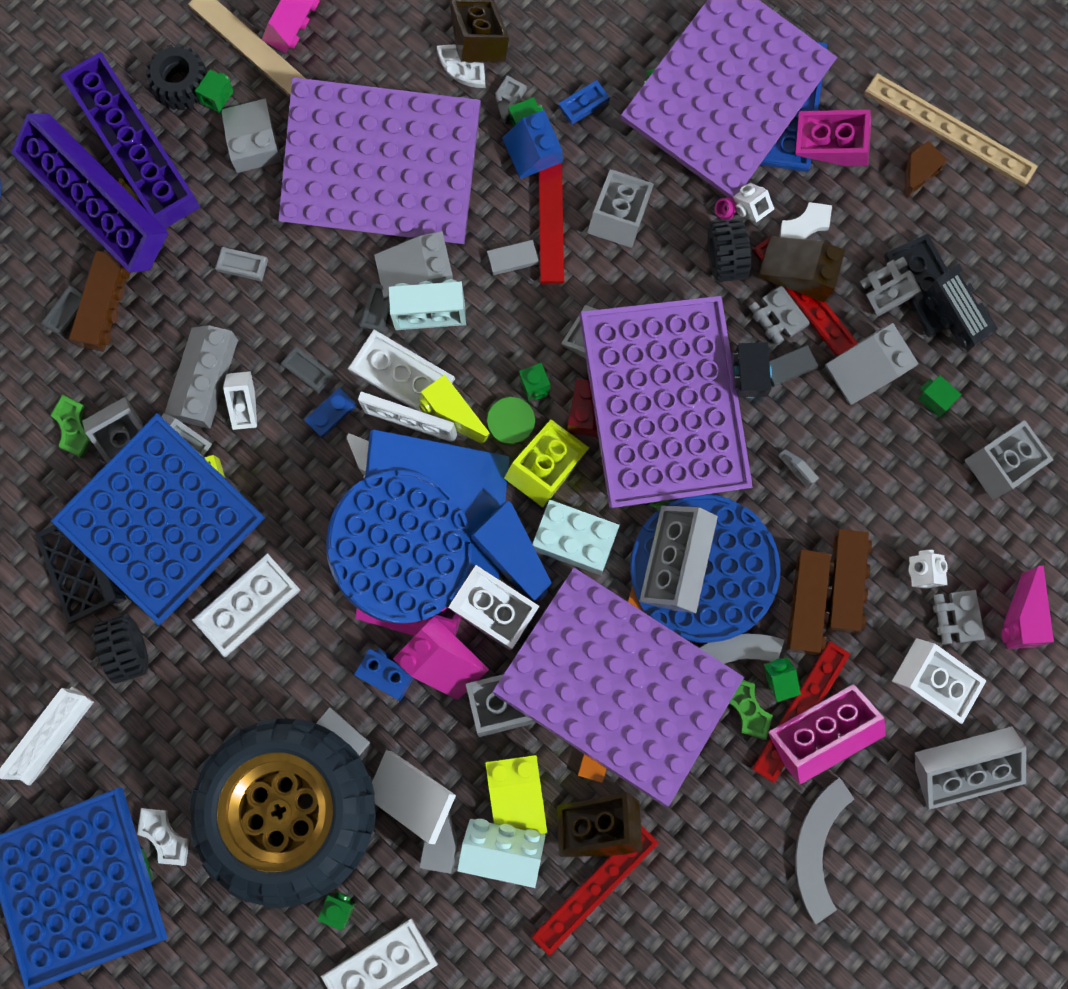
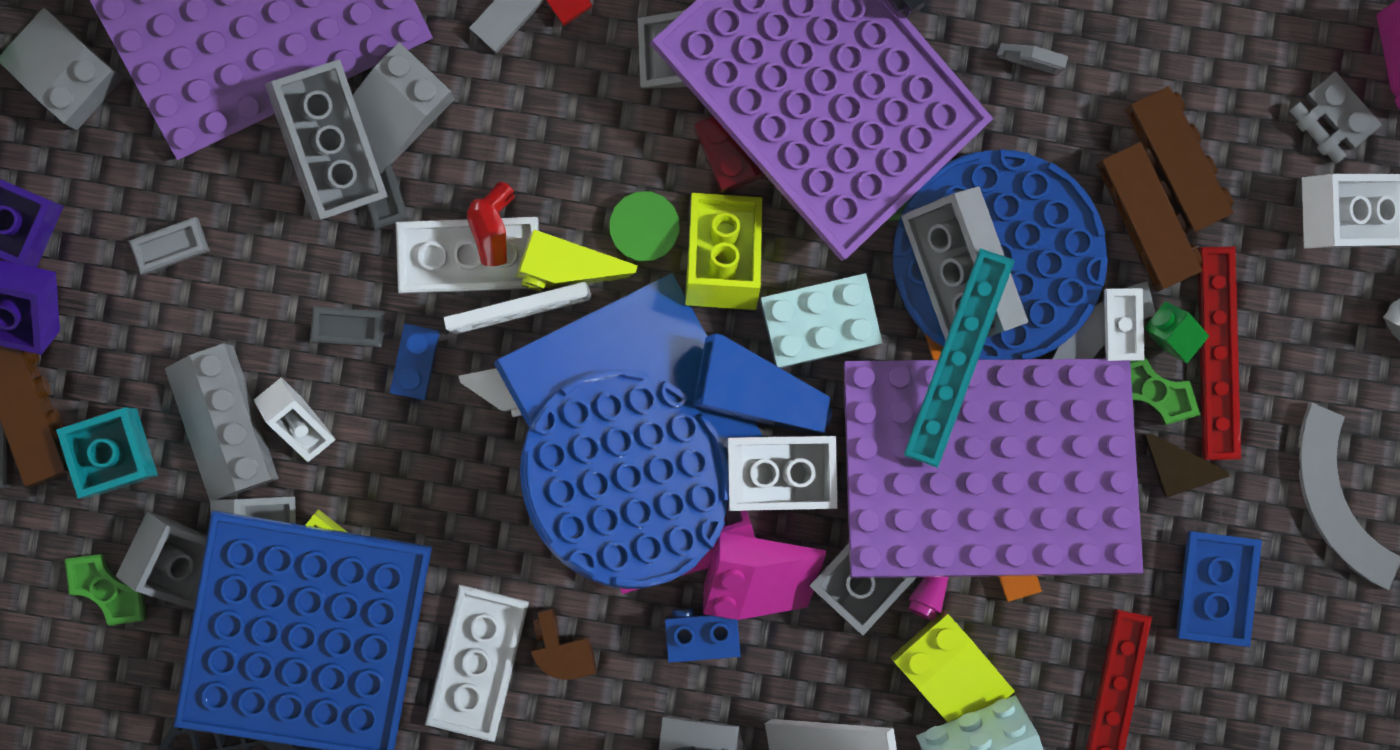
camera: 35 degrees left, 10 degrees up
light aqua brick [389,279,466,330] -> none
green brick [519,363,550,401] -> none
dark brown slope [557,792,643,857] -> none
dark pink slope [769,684,886,785] -> none
white brick [909,550,948,588] -> none
none -> teal brick [56,407,158,499]
none -> light grey slope [265,59,388,220]
none -> red arm [467,182,515,266]
none -> reddish brown brick [531,607,597,680]
none -> teal tile [904,248,1015,468]
none -> dark pink cone [908,577,949,621]
none -> white plate [1104,288,1144,361]
none -> dark brown tile [1143,433,1230,497]
none -> blue plate [1176,531,1262,647]

